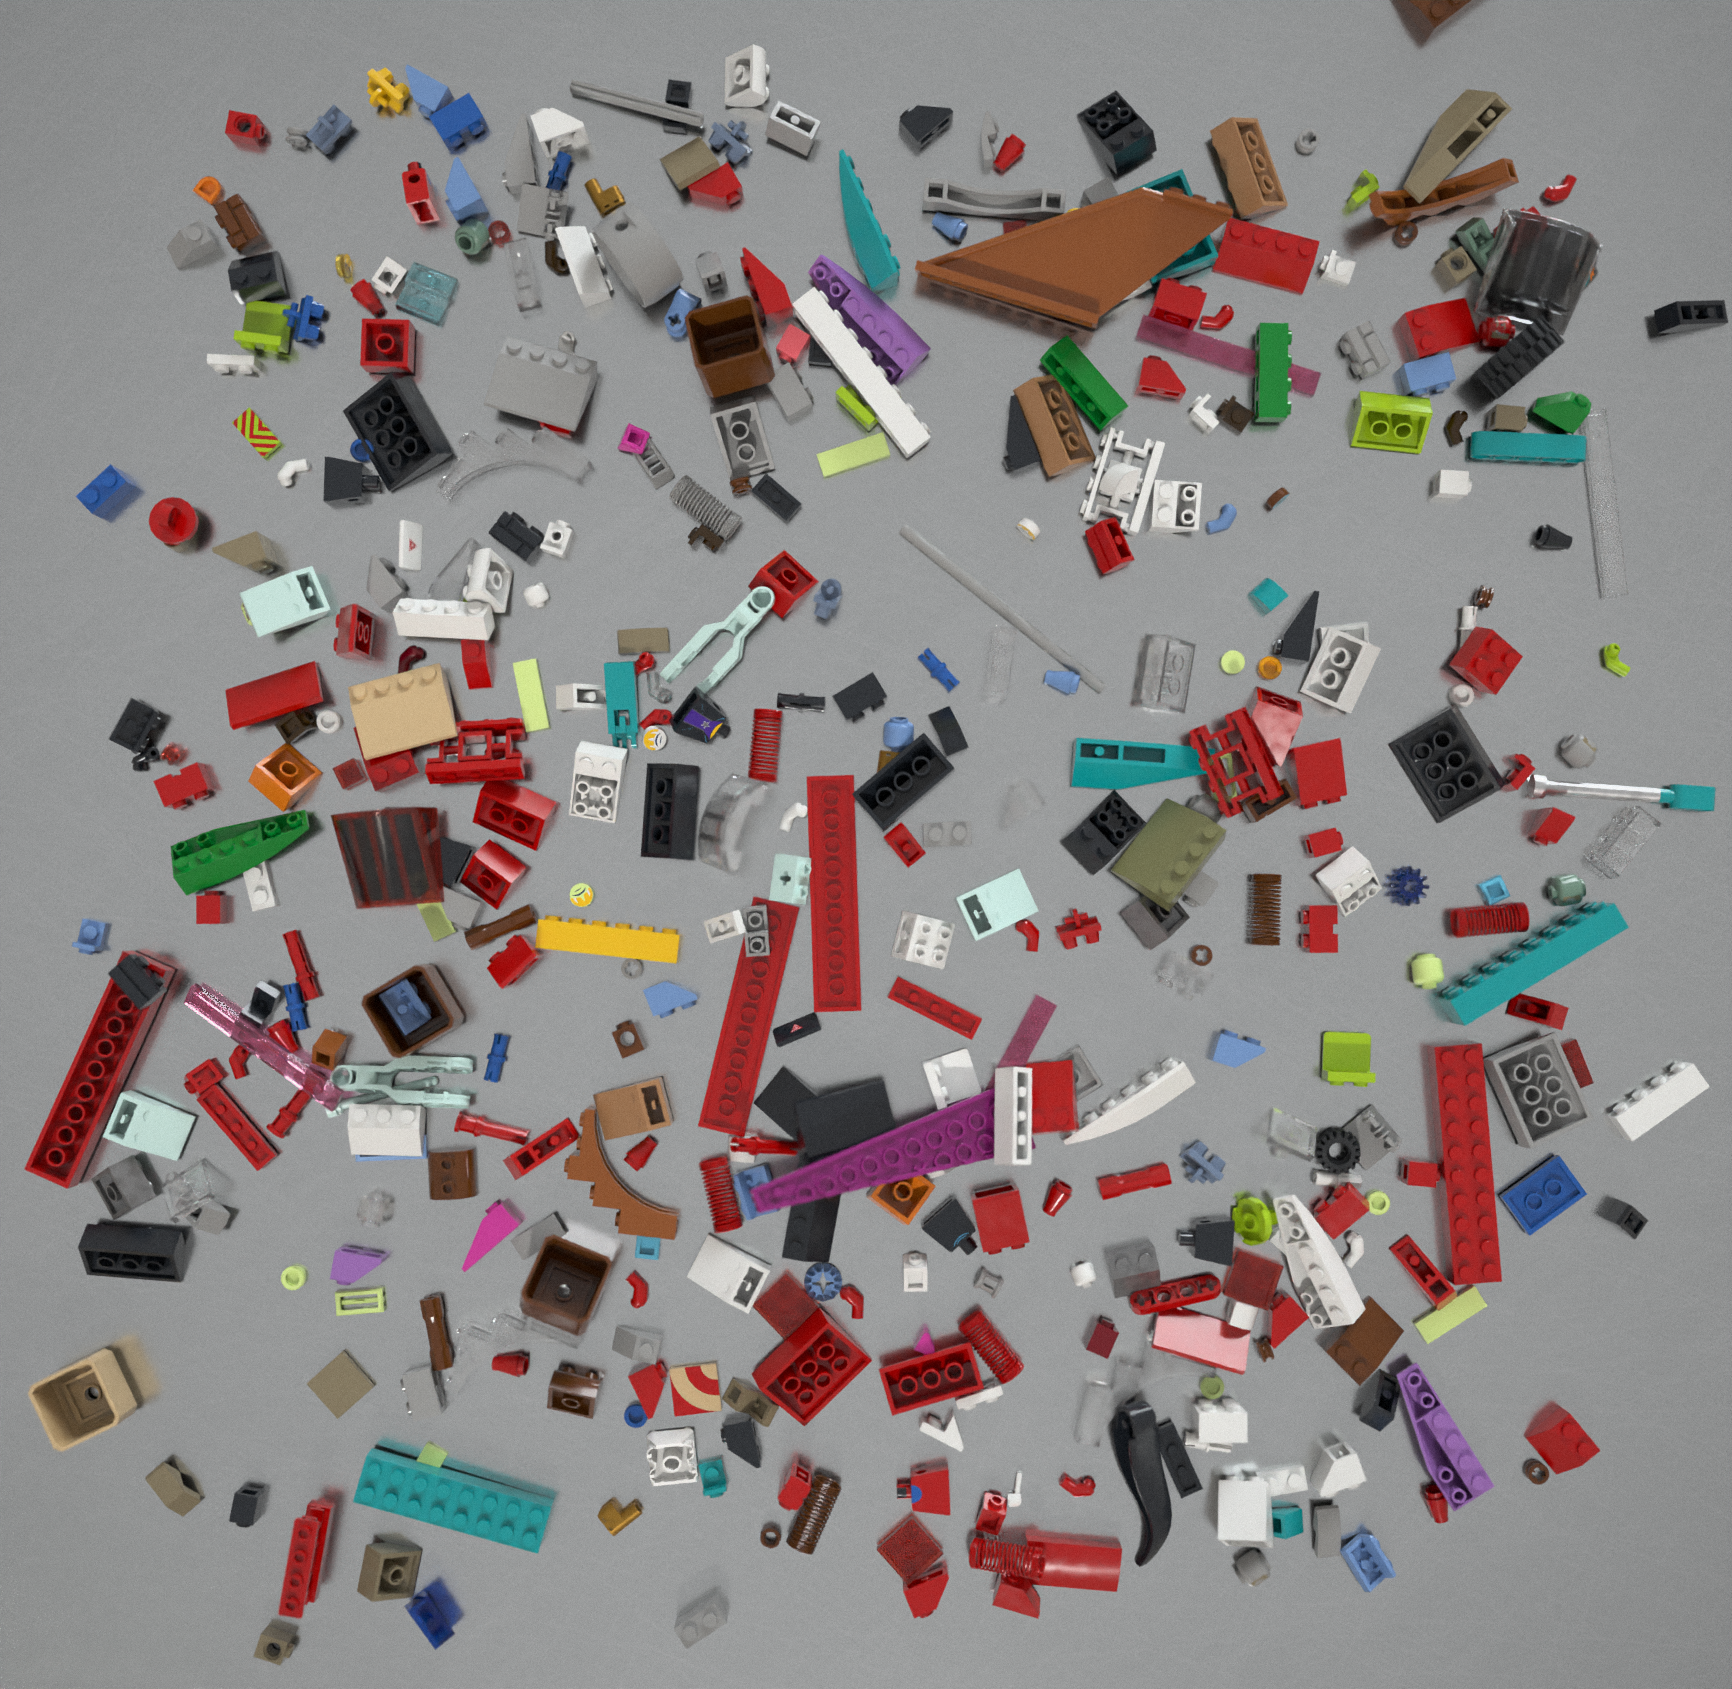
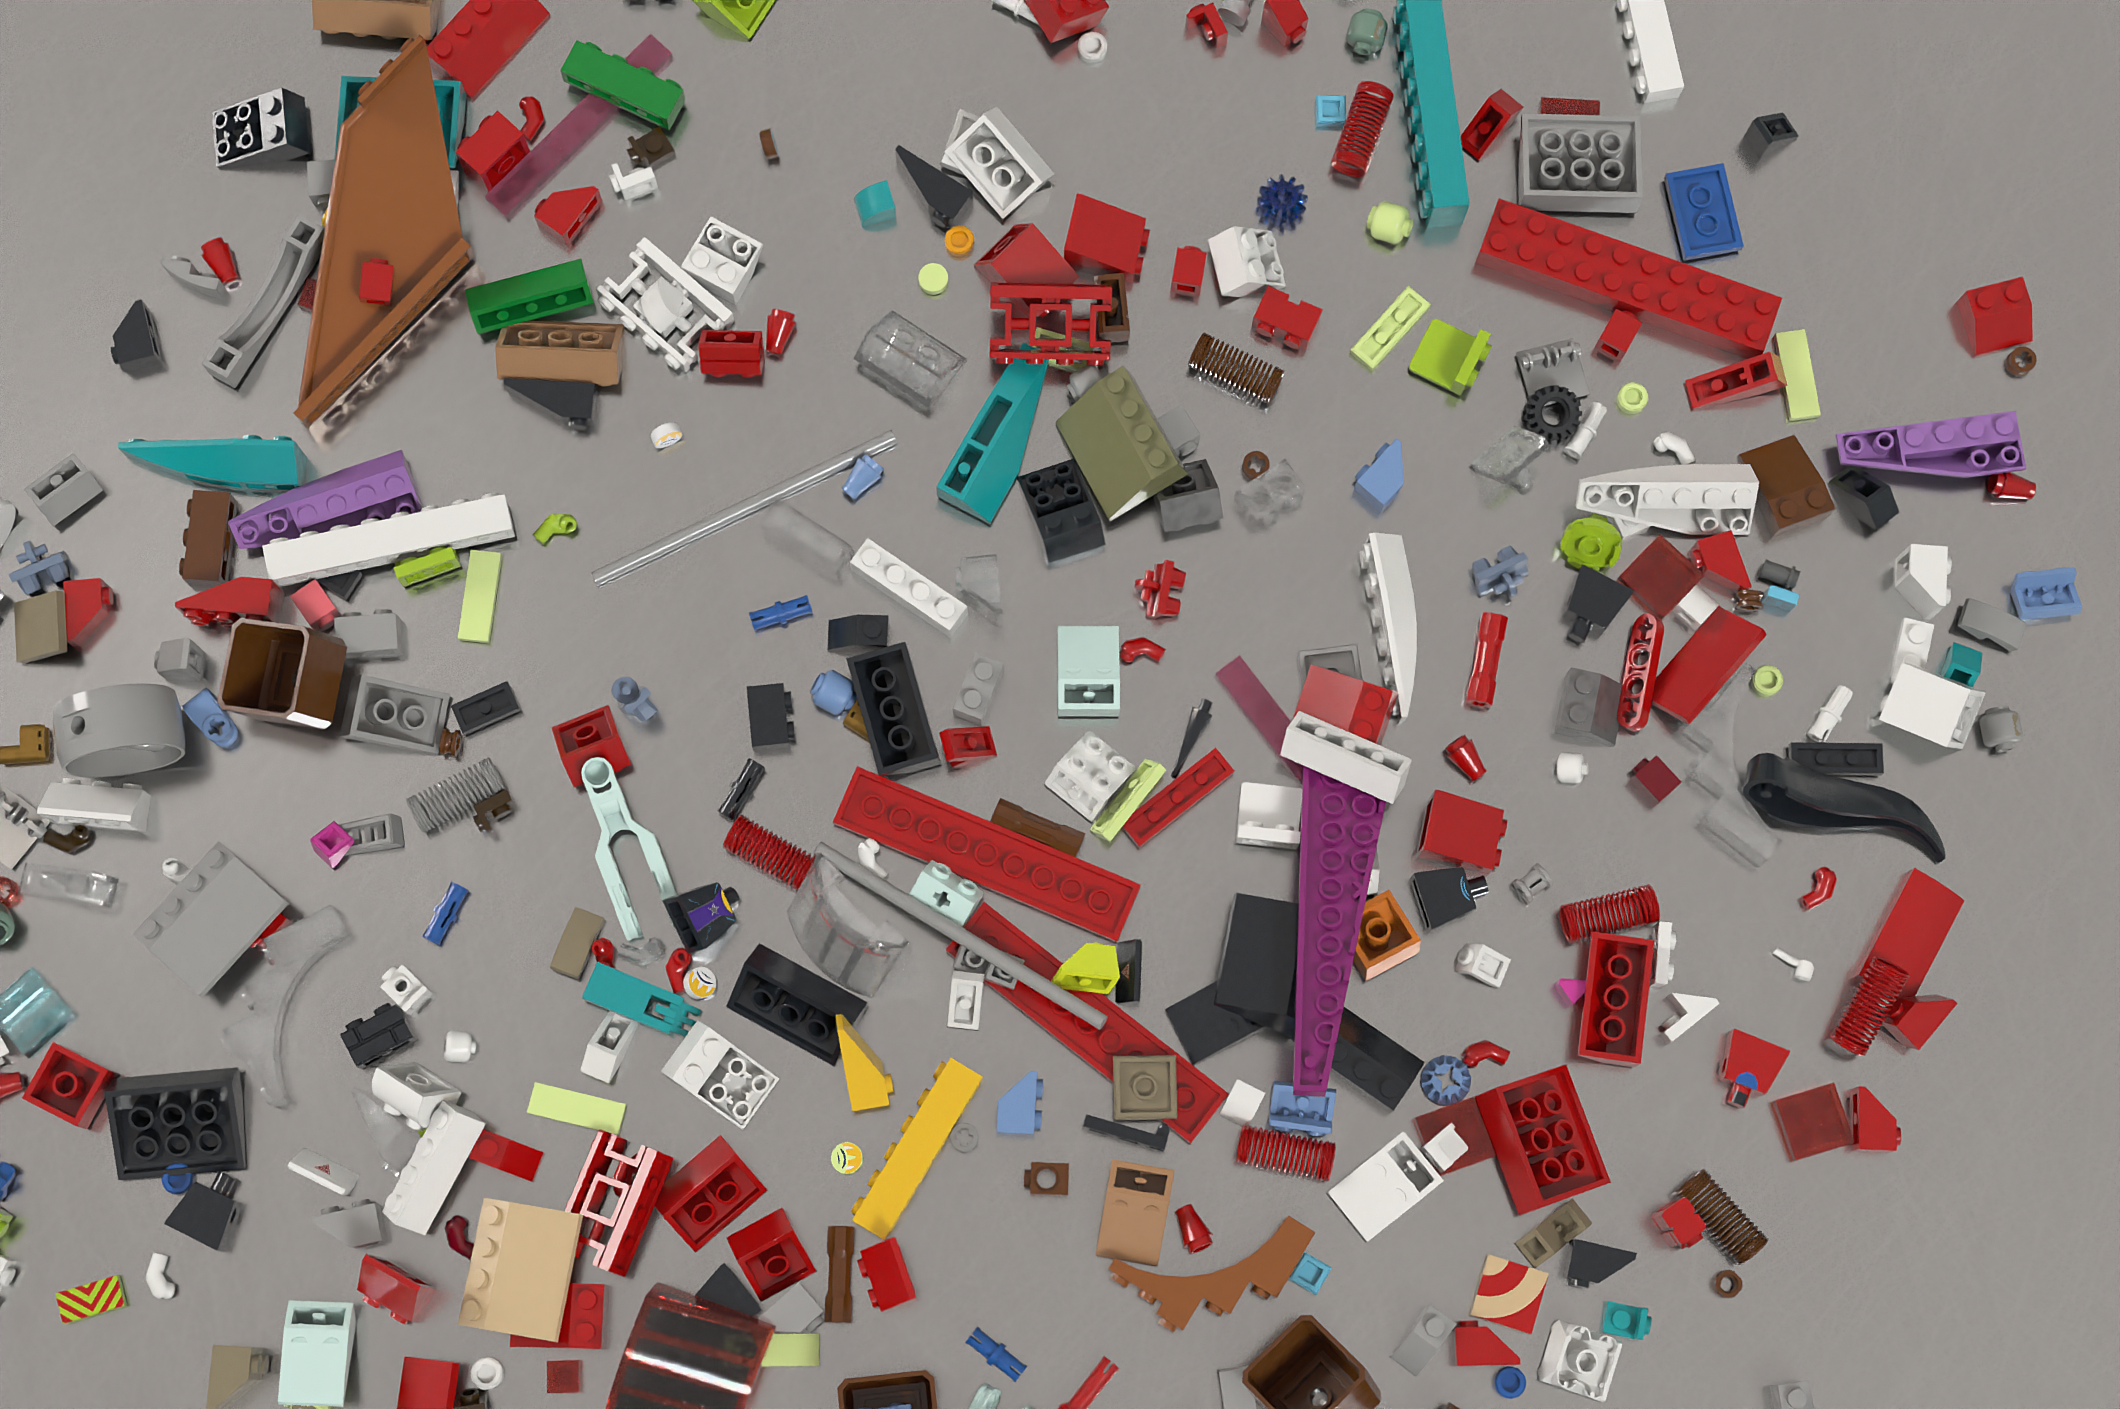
camera: 70 degrees left, 10 degrees down
red slope [503,1118,579,1180] -> none
red arm [625,1271,648,1308] -> none
red pin [730,1136,798,1156] -> none
medium blue cone [932,212,968,242] -> none
red bracket [975,1492,1007,1536] -> none
white brick [1192,1399,1247,1443] -> none
medium blue arm [1206,503,1237,533] -> none
red brick [1314,1182,1369,1240] -> none
black slope [1389,703,1505,823] -> none
none -> reddish brown brick [179,490,236,587]
none -> red brick [359,258,395,306]
none -> blue pin [421,881,469,946]
none -> lime arm [532,514,577,545]
none -> red cone [765,309,796,355]
none -> light grey piece [814,842,1108,1030]
none -> yellow slope [836,1014,894,1111]
none -> white brick [850,538,968,638]
none -> reddish brown axle [990,798,1086,857]
none -> neon yellow slope [1051,942,1120,994]
none -> black hinge [1082,1114,1170,1152]
none -> yellowish green tile [1090,759,1166,842]
none -> dark tan tile [1113,1055,1177,1120]
none -> black piece [1171,698,1213,778]
none -> yellowish green tile [1349,286,1431,371]
none -> white panel [1420,1122,1468,1173]
none -> dark grey pin [1759,559,1801,589]
none -> medium azure tile [1761,585,1799,611]

